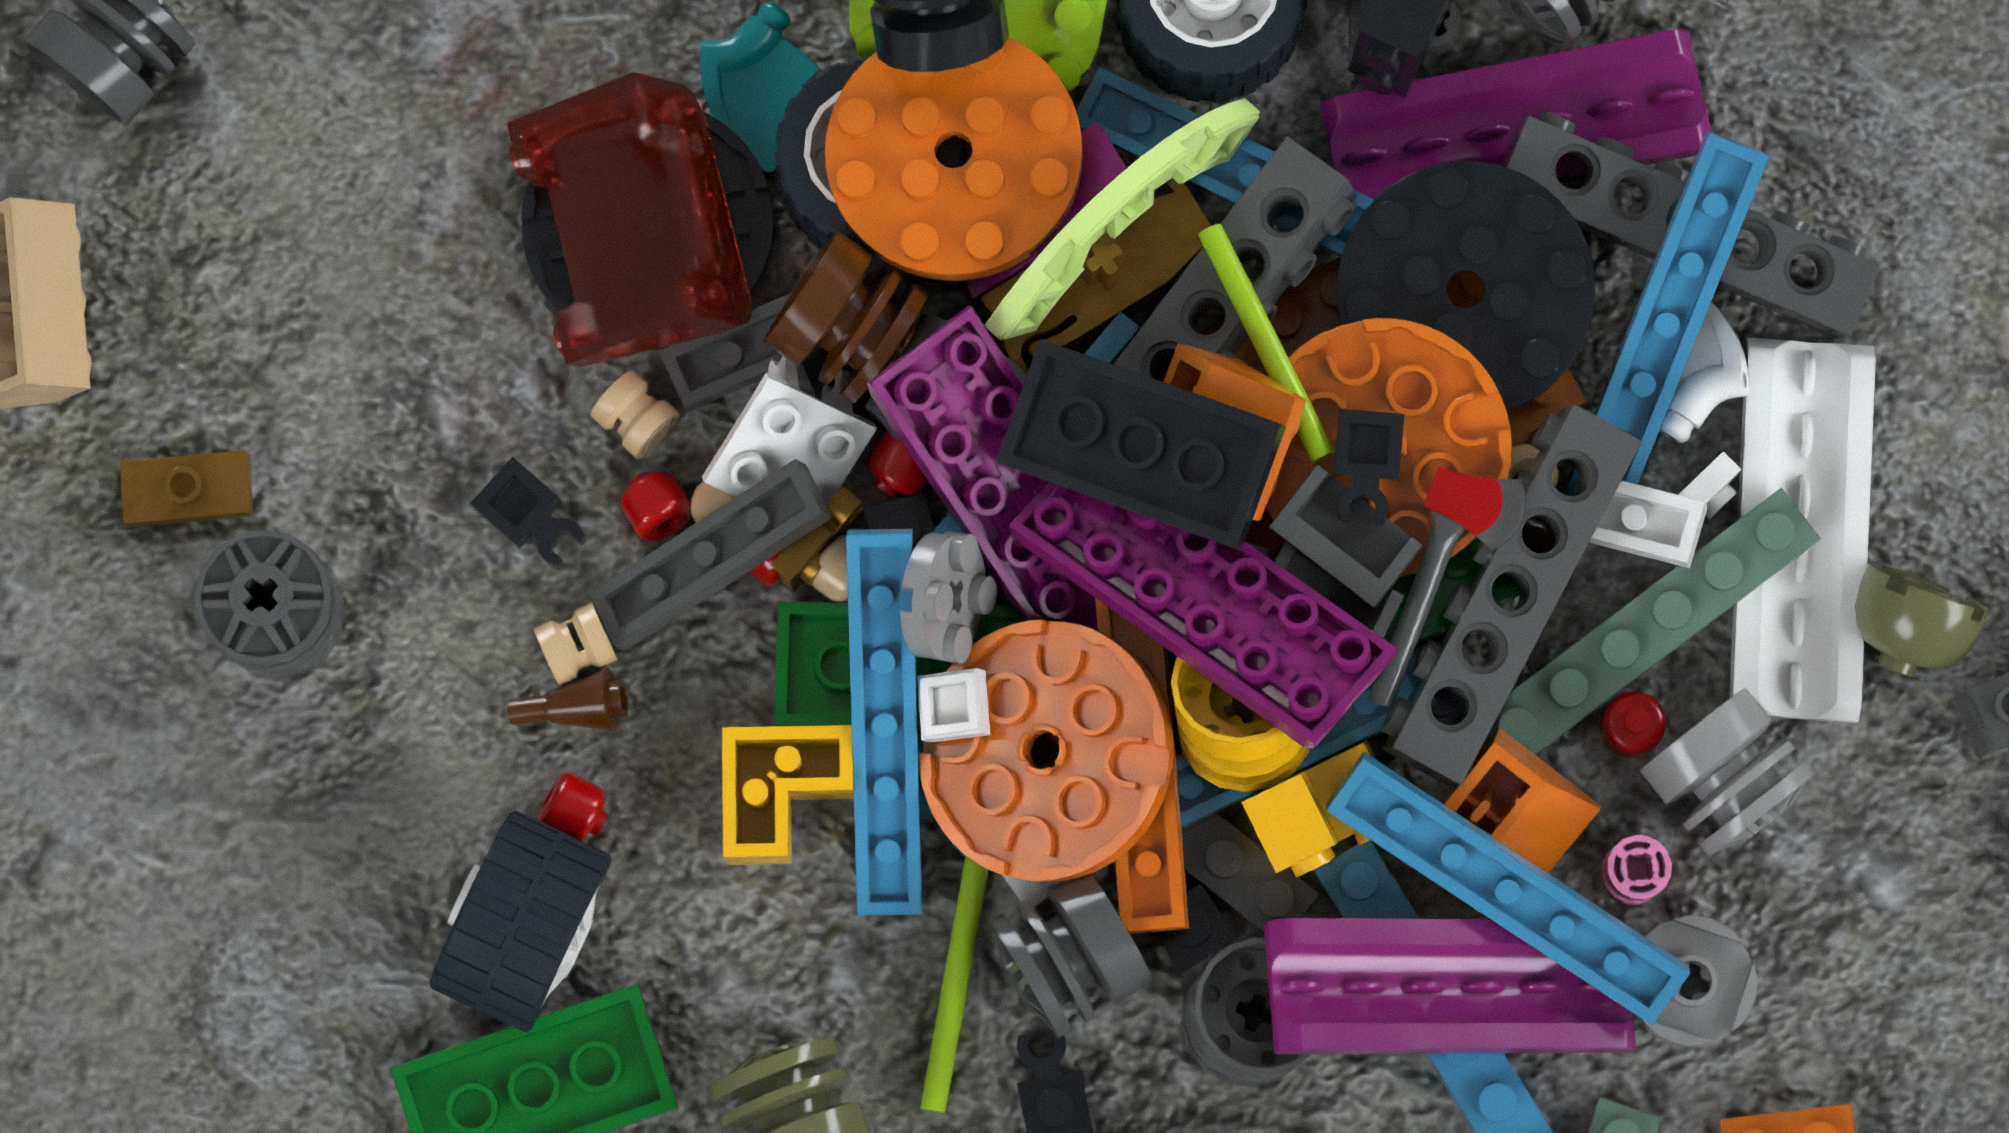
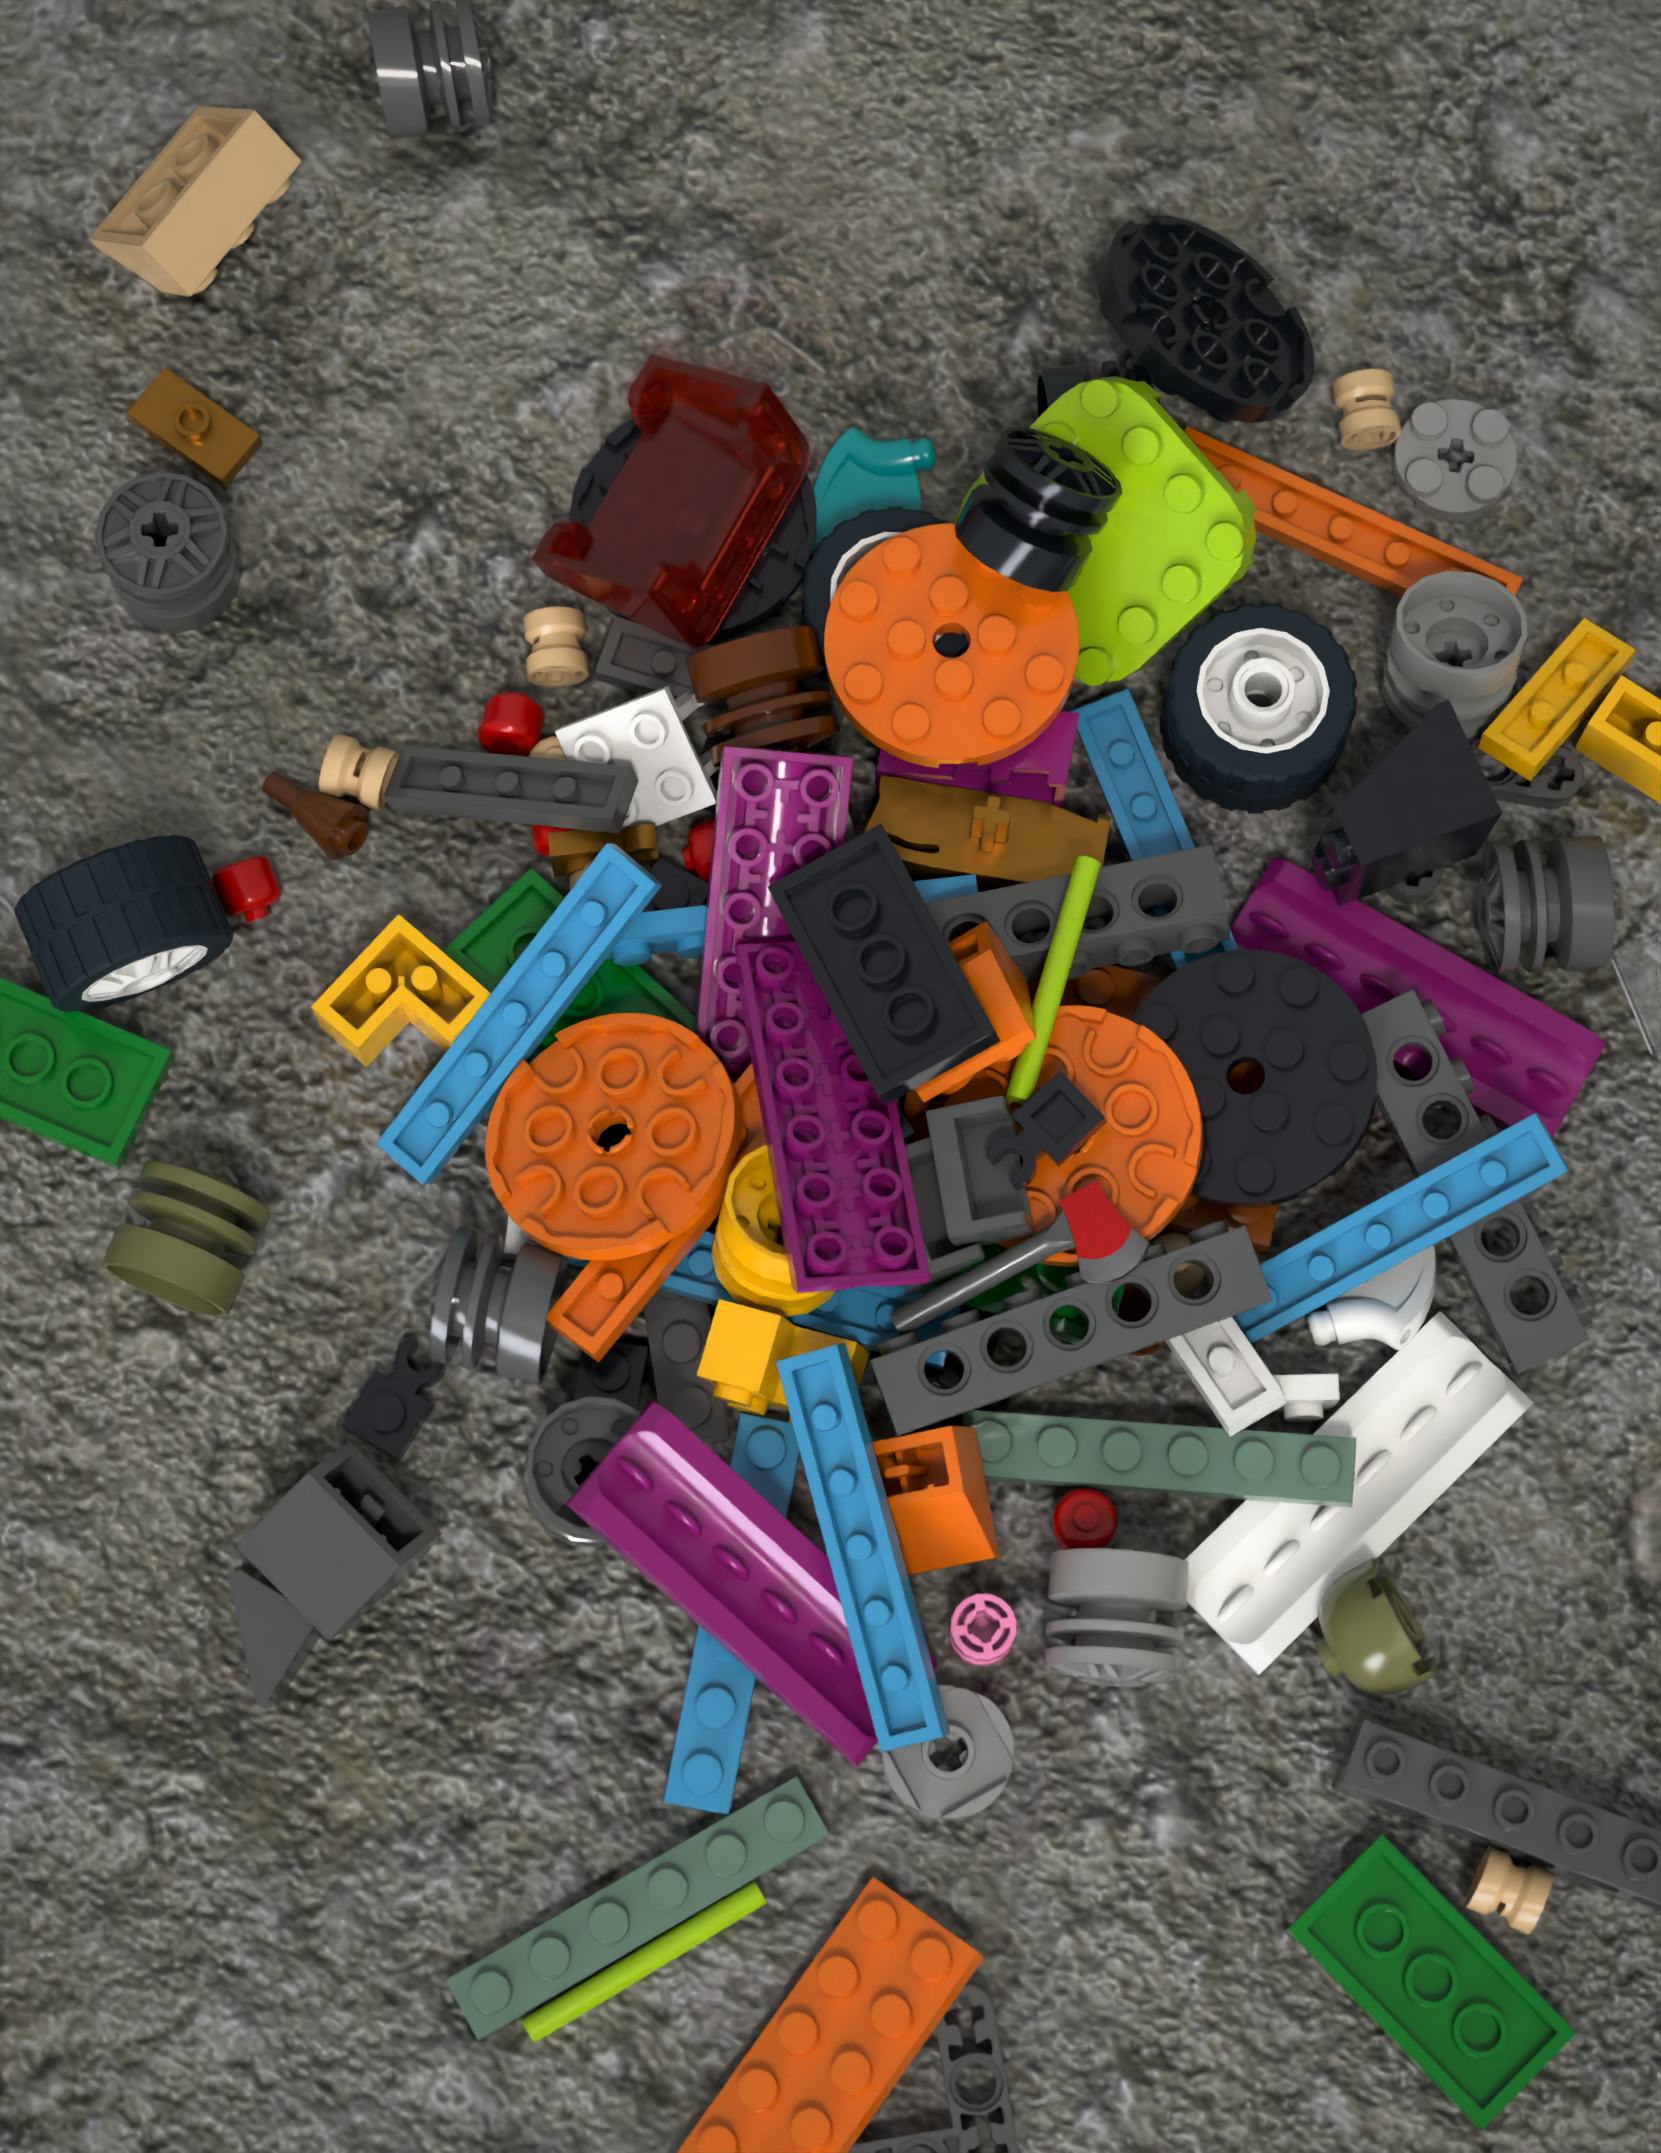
camera: 40 degrees right, 5 degrees down
black plate [470,457,587,570] -> none
light grey plate [900,531,997,664] -> none
white tile [917,668,991,743] -> none
lime bar [920,855,989,1114] -> none
yellowish green tile [984,98,1260,340] -> none

